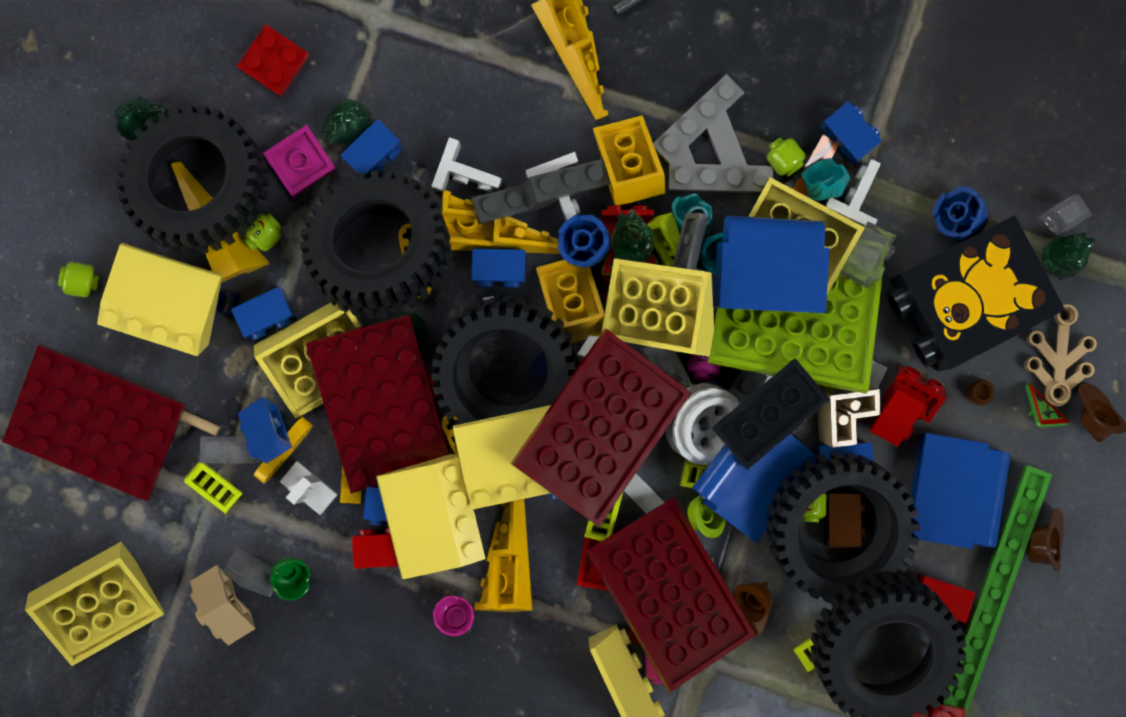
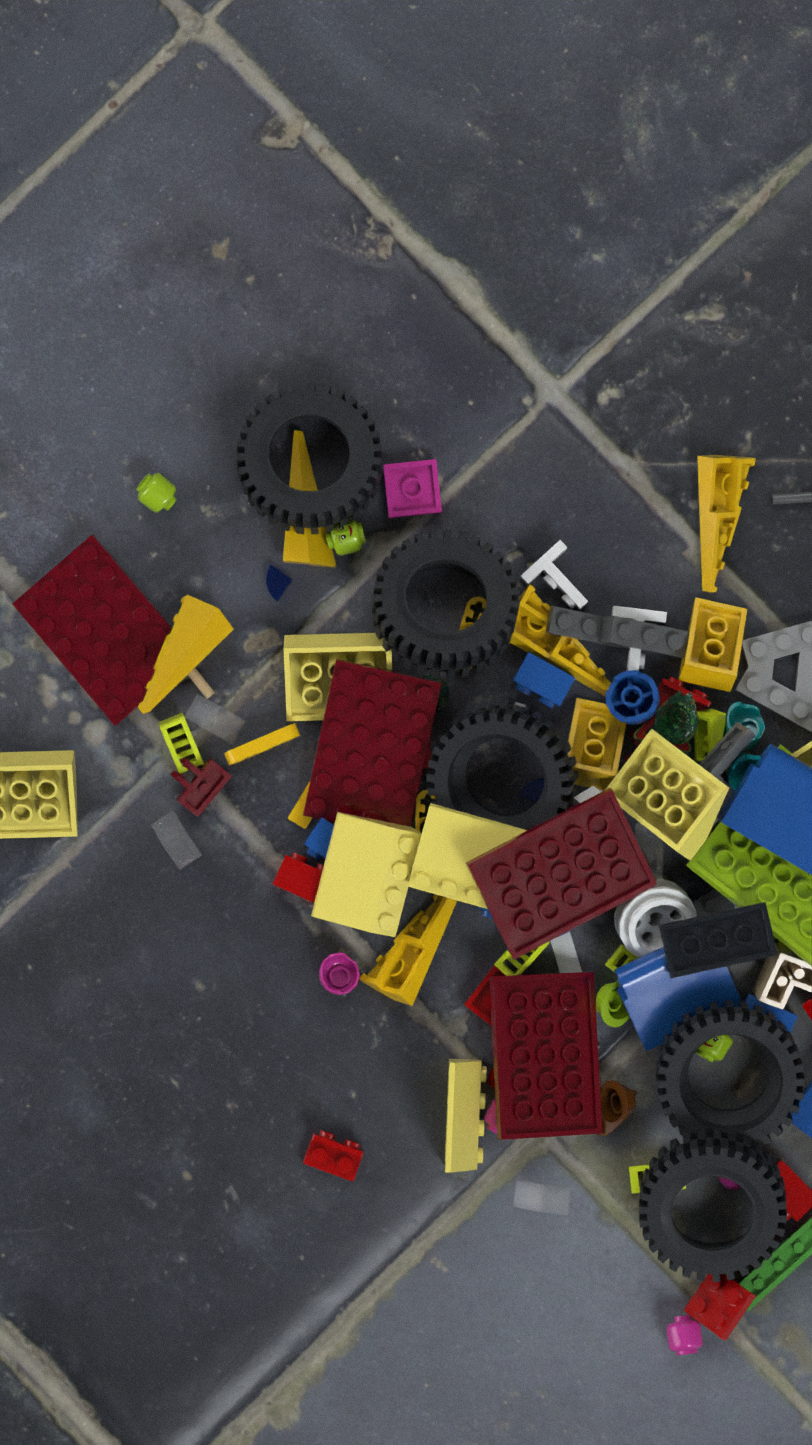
camera: 30 degrees right, 0 degrees up
light yellow slope [97,243,223,356] -> none
clear green hair [115,96,168,141] -> none
tan brick [190,565,256,646] -> none
blue brick [231,287,297,341] -> none
red plate [236,24,310,97] -> none
blue brick [238,397,292,464] -> none
green hair [270,557,311,601] -> none
white bracket [280,461,338,515] -> none
clear green hair [320,99,372,145] -> none
blue brick [340,119,402,179] -> none
dark pink head [687,354,722,382] -> none
reddish brown brick [824,492,865,547] -> none
none -> yellow wedge [138,595,234,714]
none -> dark red hinge [170,757,232,817]

